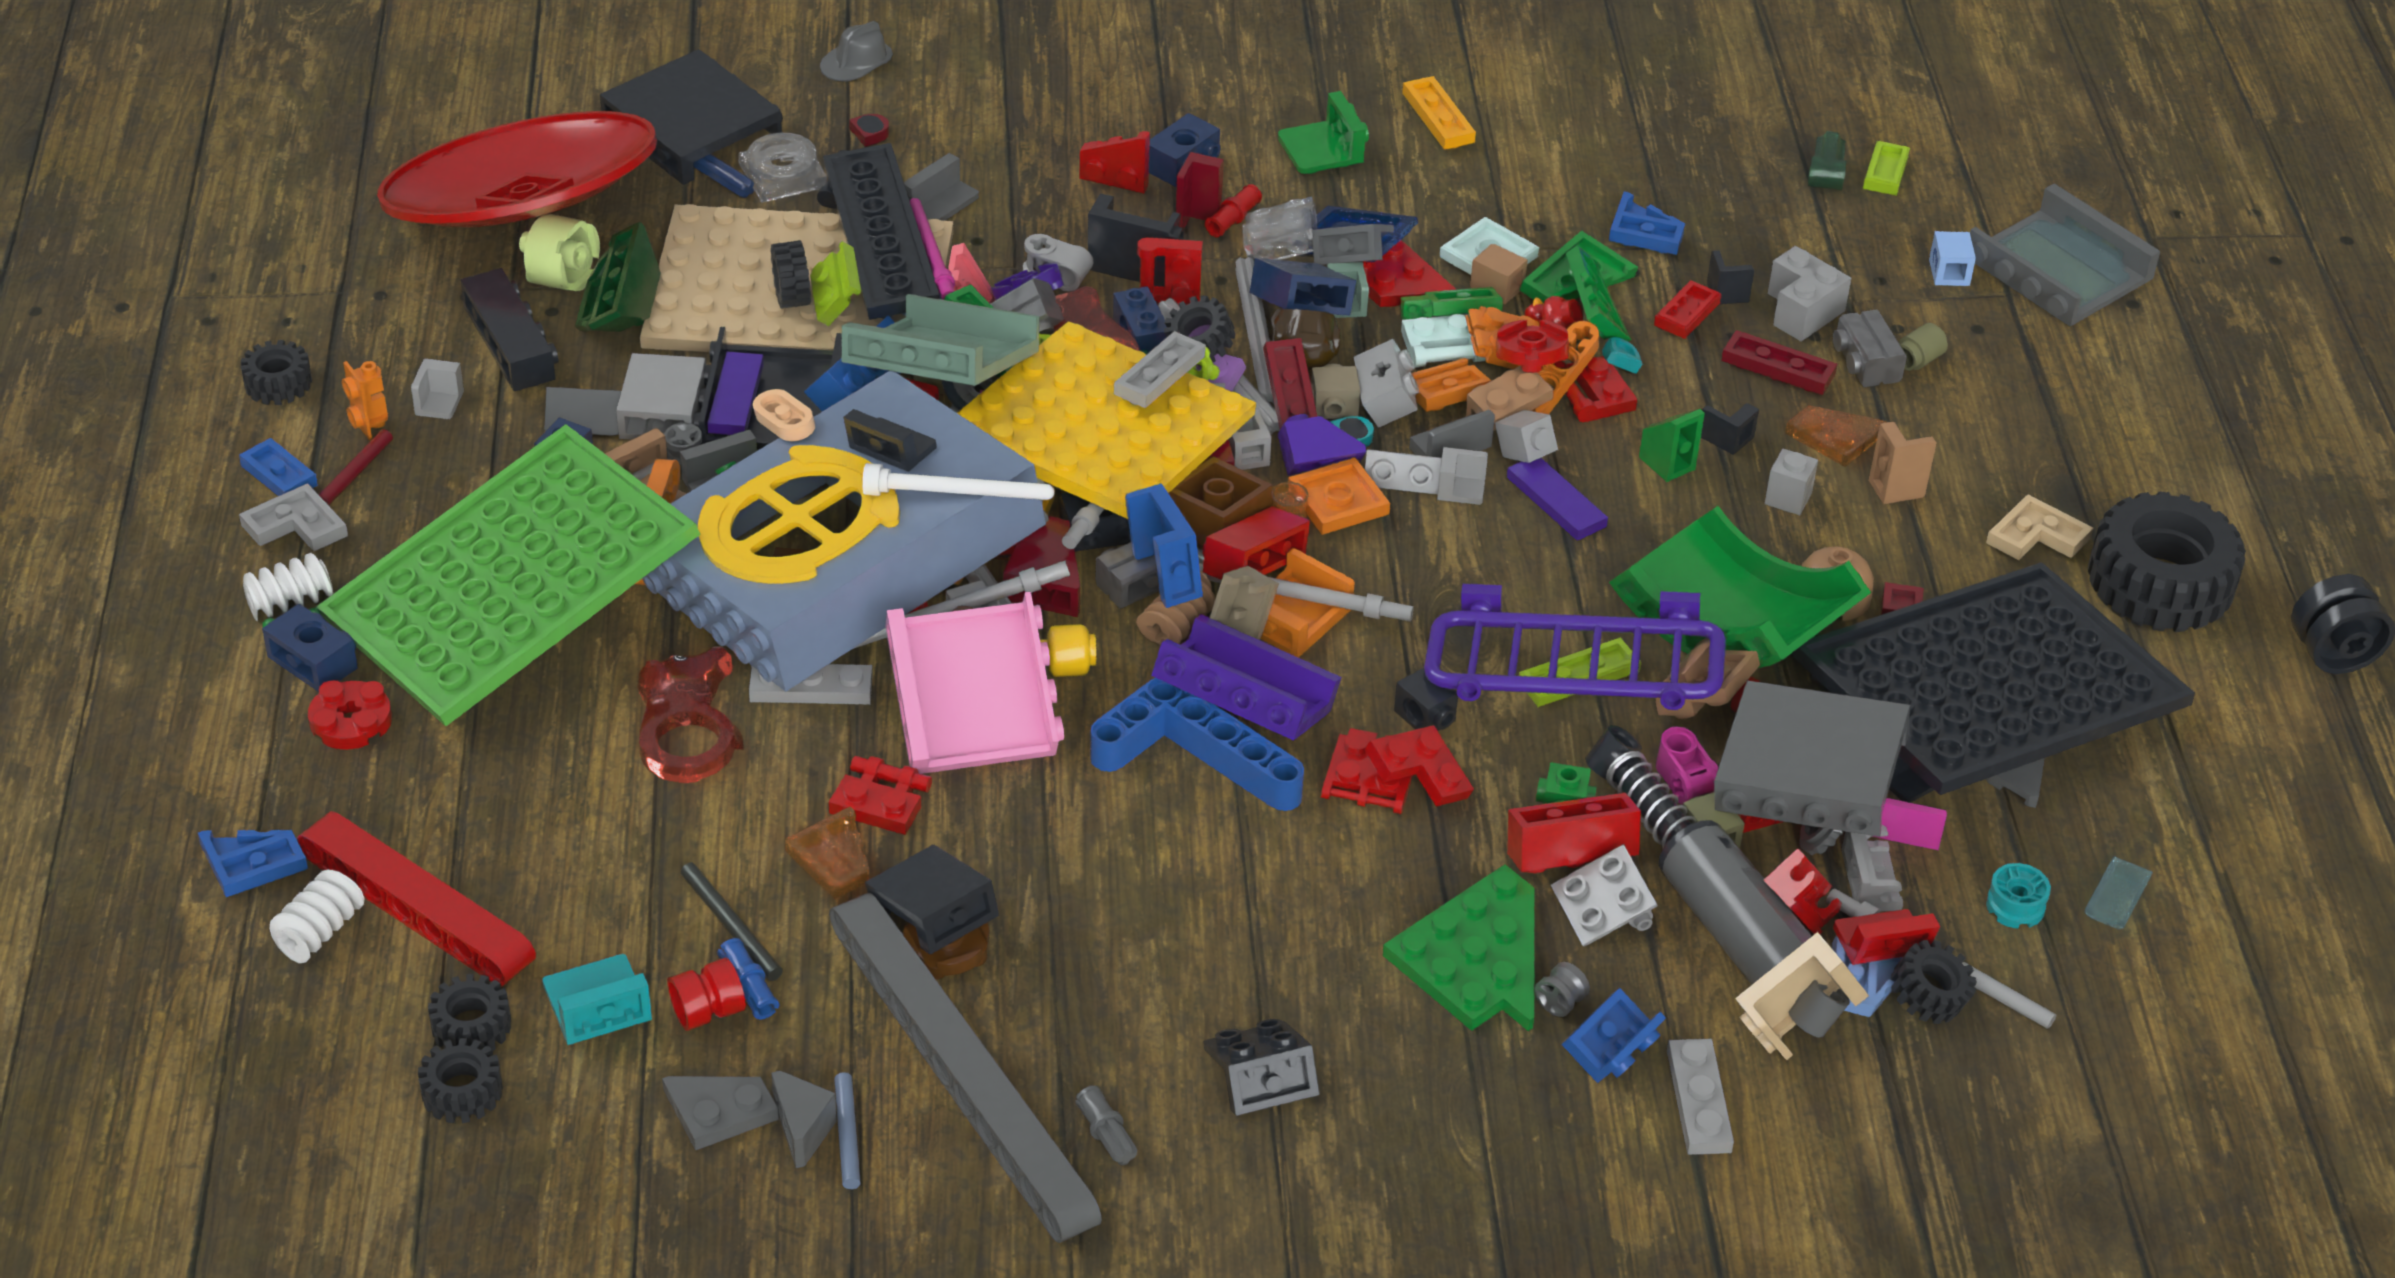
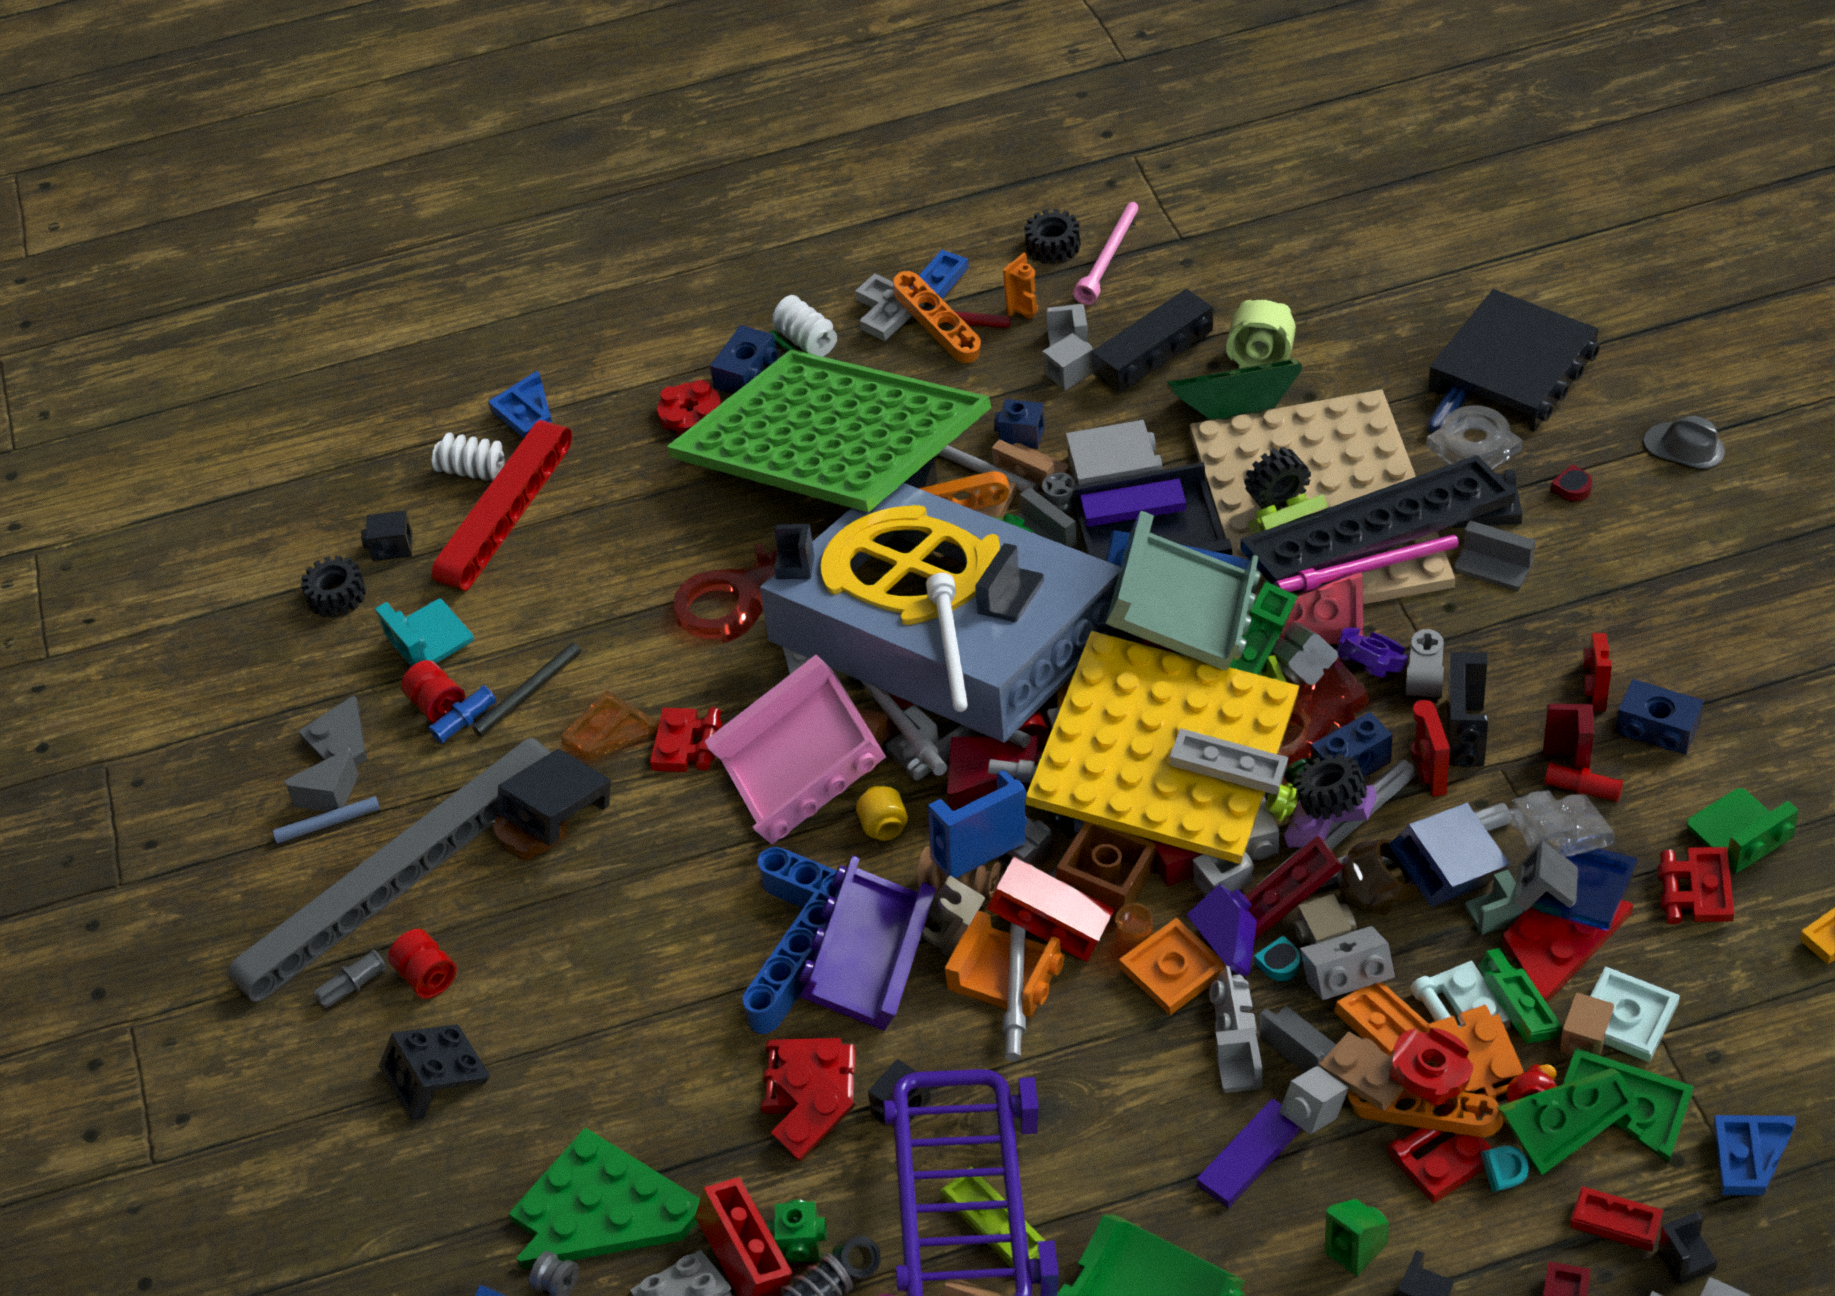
camera: 85 degrees right, 5 degrees up
red dish [377,111,657,227] -> none
black tyre [428,974,512,1050] -> none
dark grey panel [544,387,621,436] -> none
light nougat plate [753,389,815,441] -> none
none -> black brick [361,510,413,561]
none -> red wheel [387,929,457,999]
none -> black panel [774,524,815,580]
none -> orange beam [893,271,981,363]
none -> light grey brick [1043,333,1093,391]
none -> bright pink piece [1073,202,1139,305]
none -> red plate [1657,847,1735,925]

